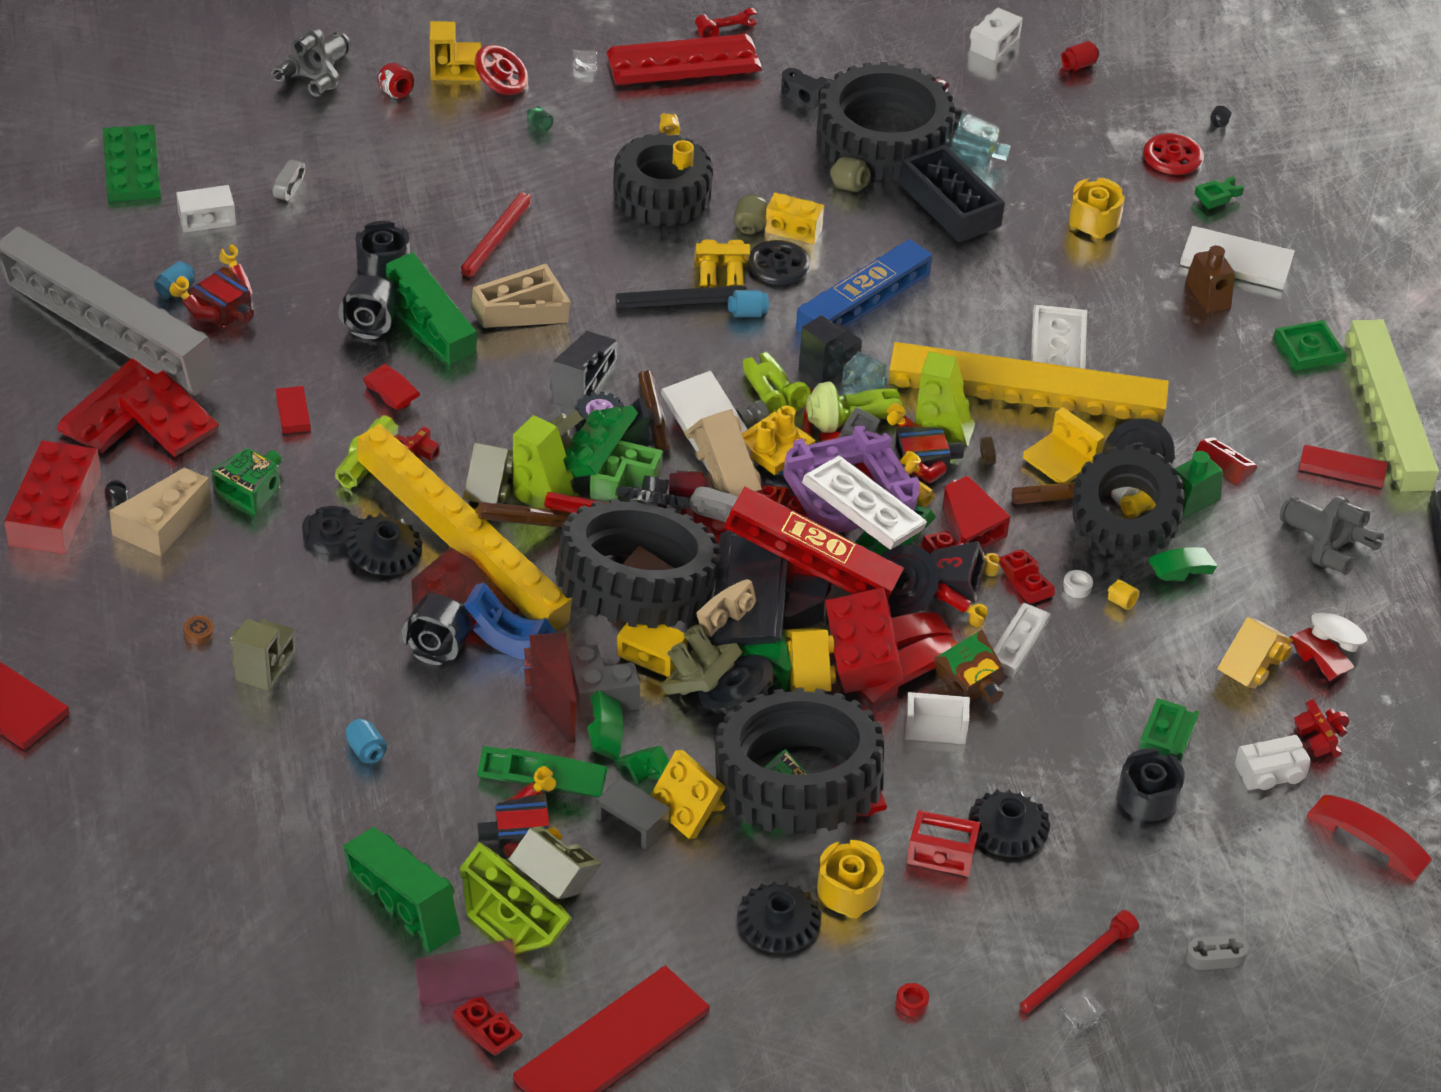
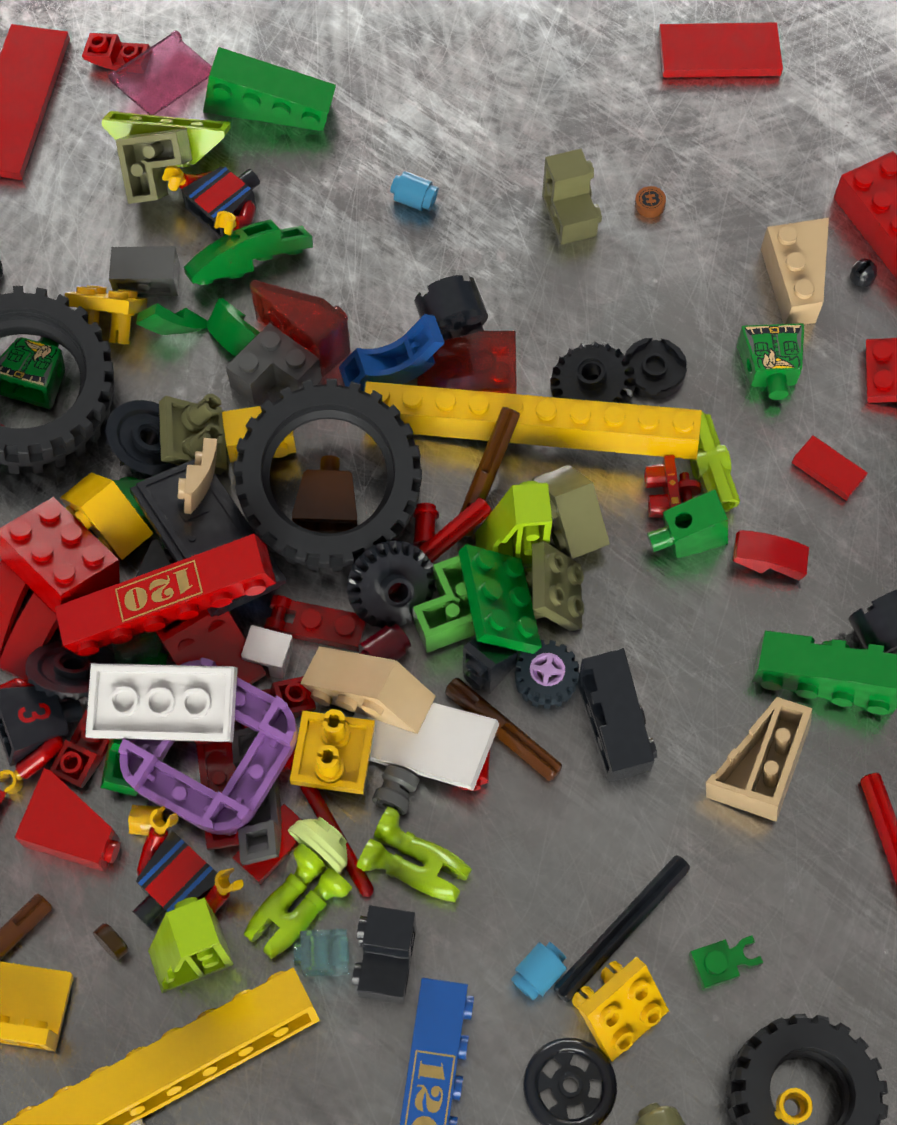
camera: 145 degrees right, 20 degrees up
light grey beam [689,487,738,522] -> none
none -> green torso [647,489,728,558]
none -> green plate [689,935,763,990]

